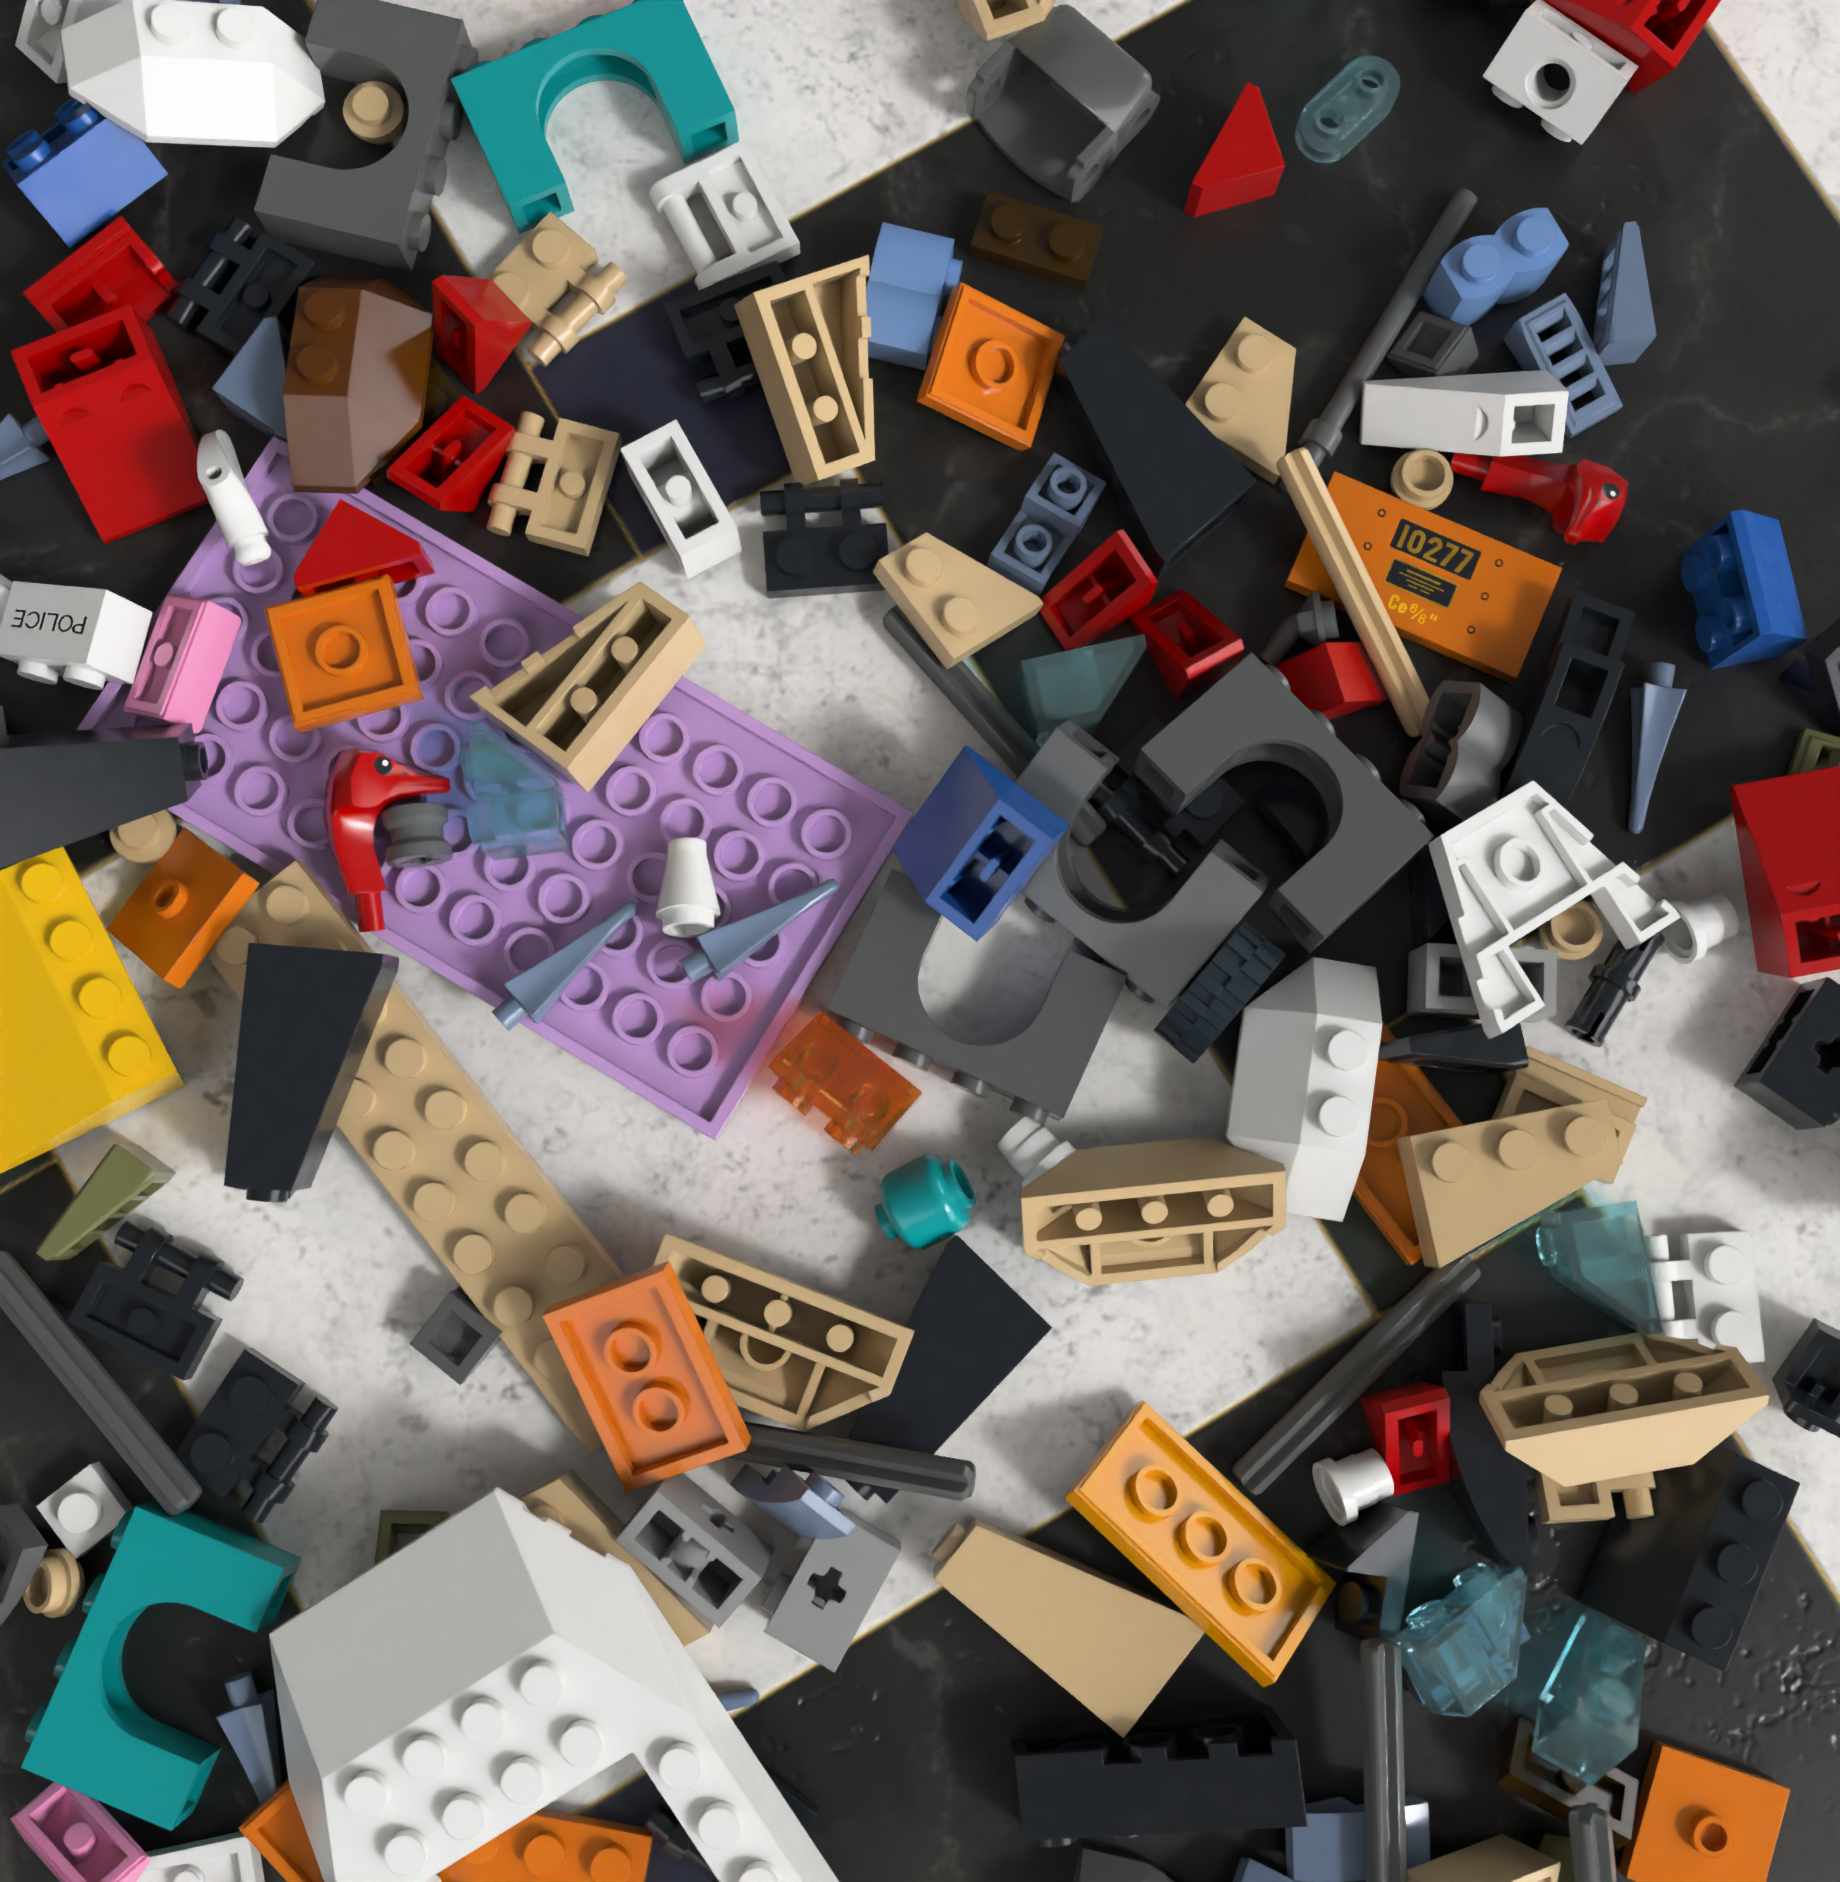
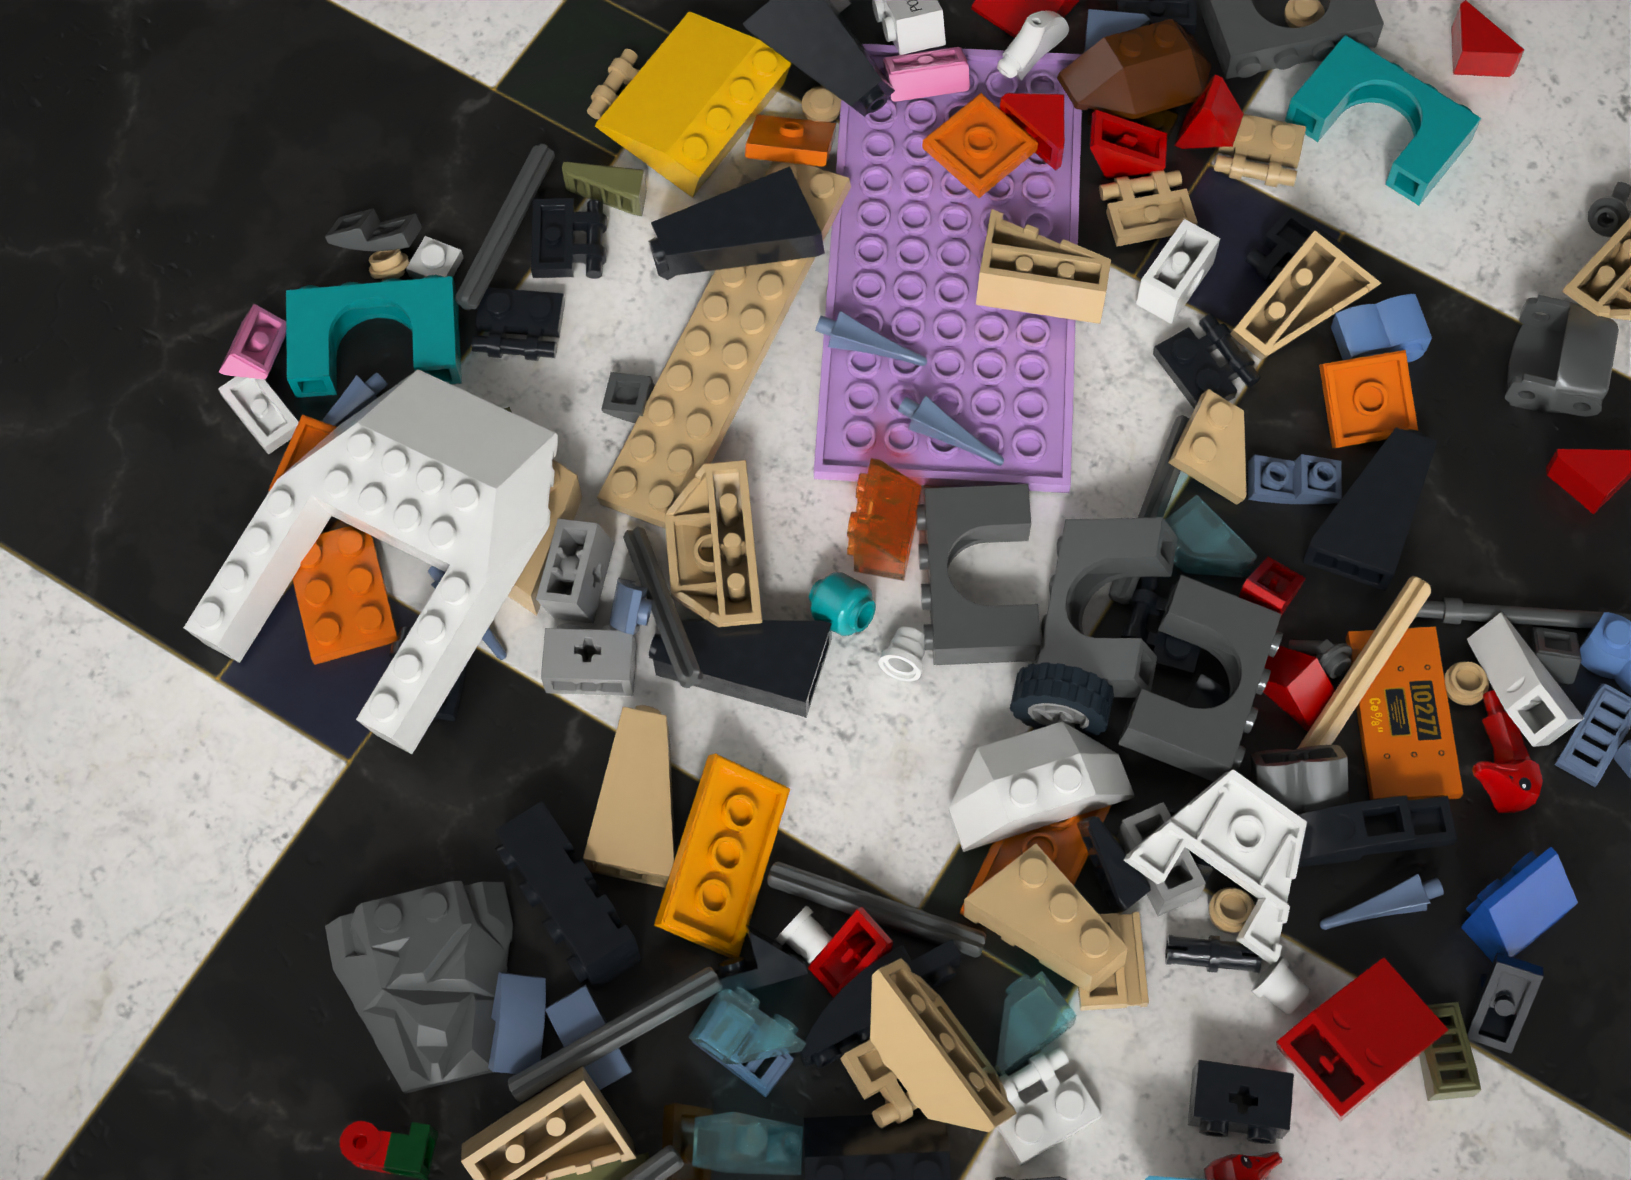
camera: 70 degrees right, 15 degrees down
red animal [323,748,451,932] -> none
dark grey wheel [381,803,453,868] -> none
clear light blue slope [460,721,570,861] -> none
orange plate [542,1261,752,1492] -> none
white plate [649,140,801,290] -> none
white cone [656,837,721,938] -> none
blue slope [892,745,1070,942] -> none
dark brown plate [969,191,1104,292] -> none
tan wedge [1019,1136,1286,1286] -> none
red slope [1039,529,1158,655] -> none
tan wing [1185,317,1296,485] -> none

